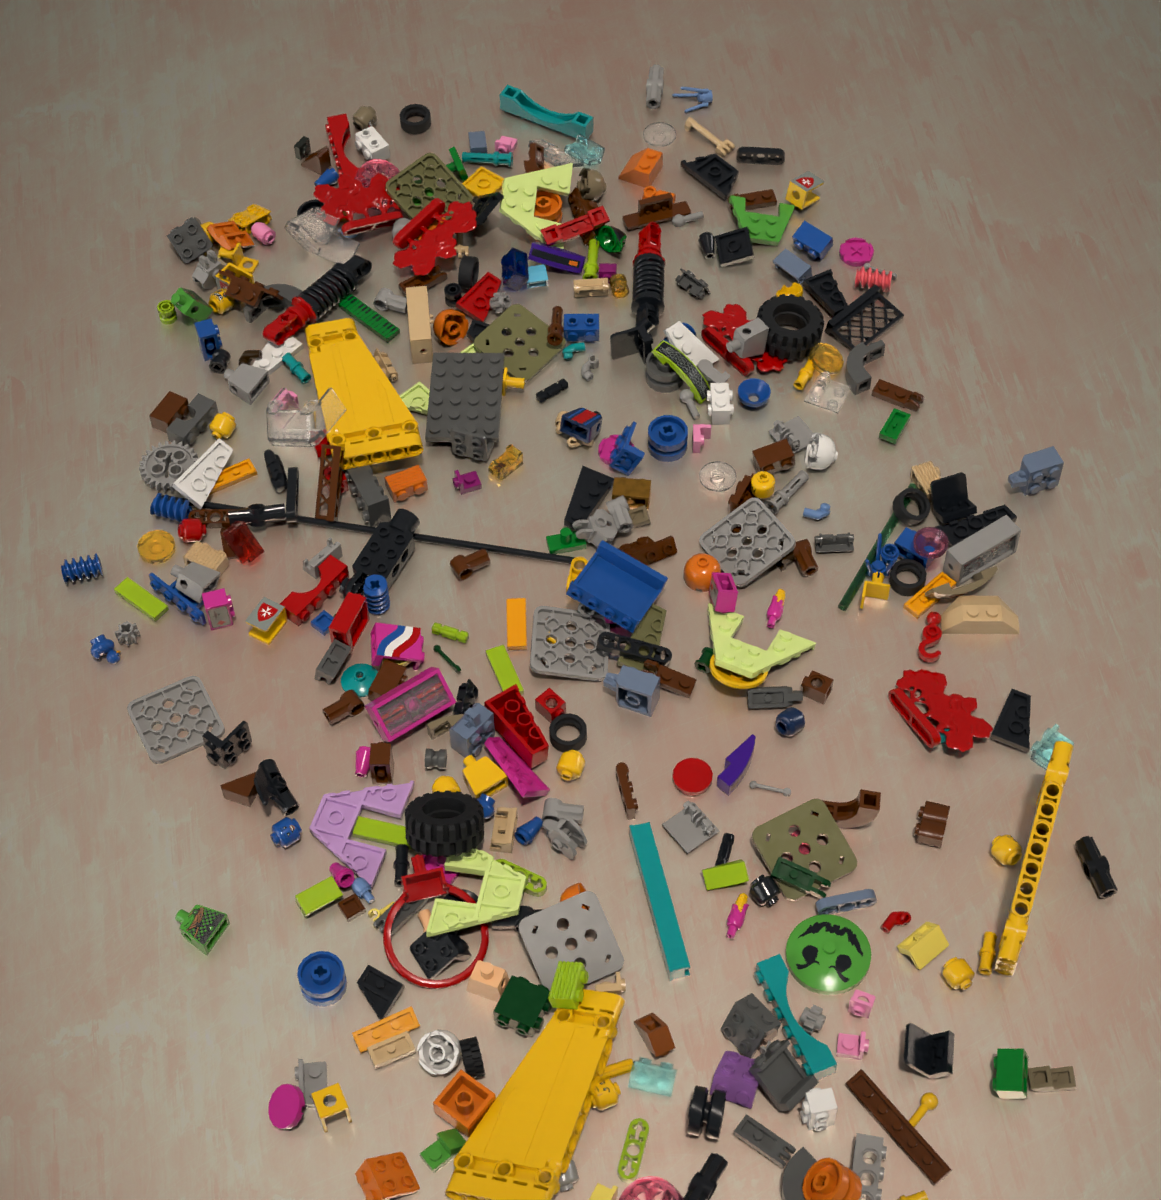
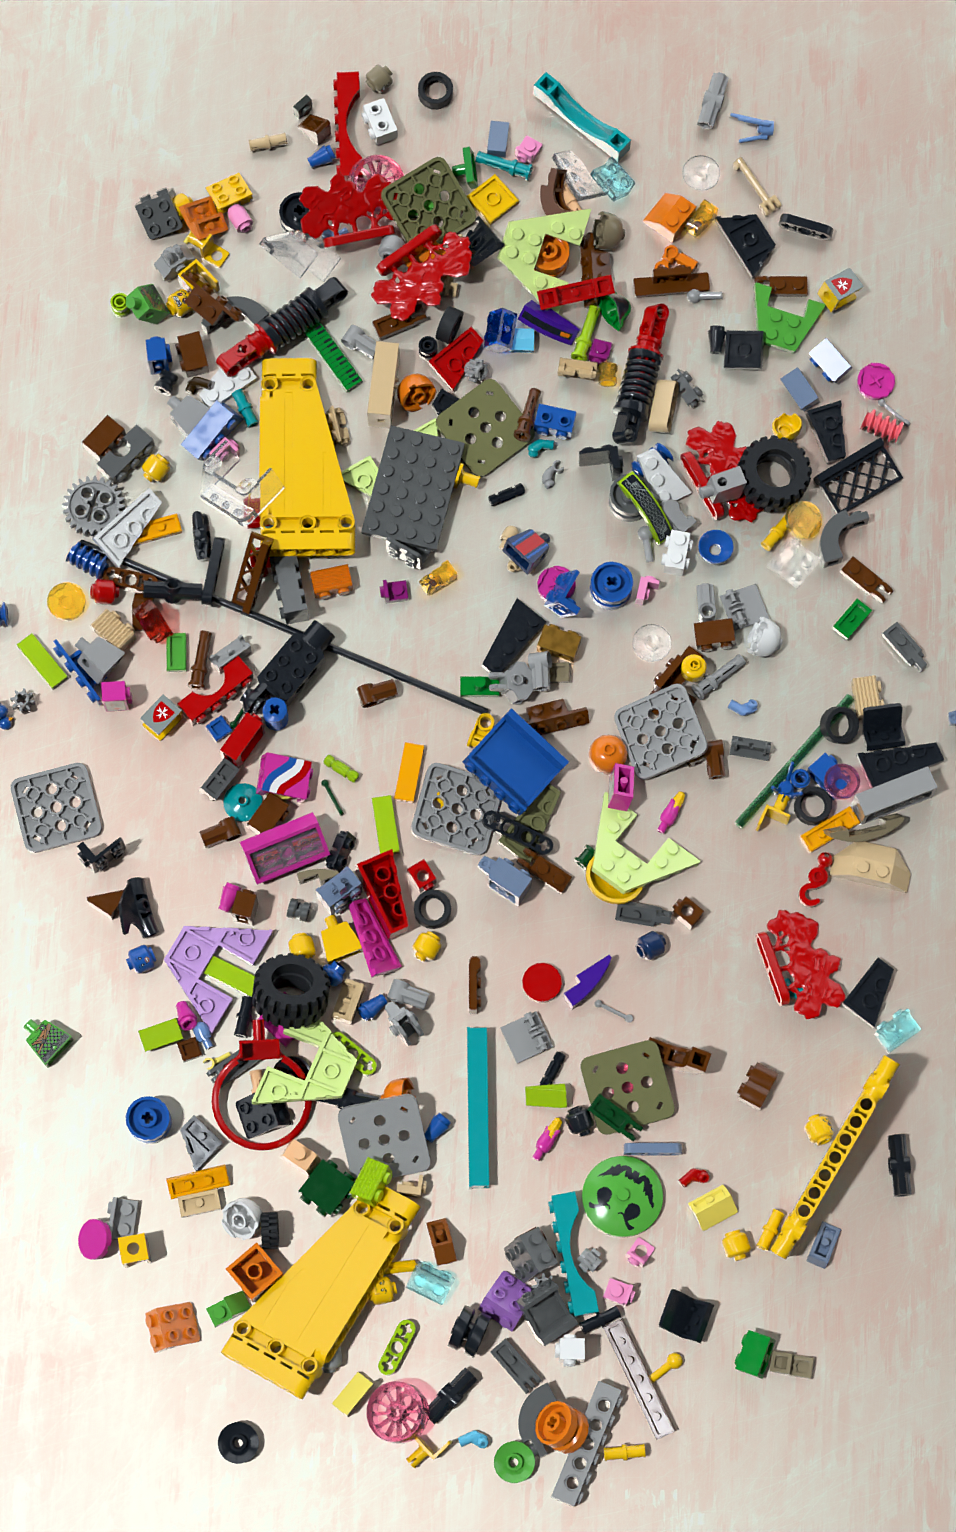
camera: 10 degrees right, 20 degrees up
none -> bright green tile [166,633,187,672]
none -> reddish brown brick [175,331,209,378]
none -> wedge [181,400,244,461]
none -> reddish brown pin [187,630,212,690]
none -> tan pin [249,133,288,152]
none -> blue cone [425,1112,451,1143]
none -> black pin [579,1305,621,1335]
none -> tan beam [649,379,679,433]
none -> clear yellow leg [683,199,718,238]
none -> light grey piece [696,583,716,622]
none -> sand blue slope [806,1221,841,1269]
none -> dark grey hinge [882,622,927,672]

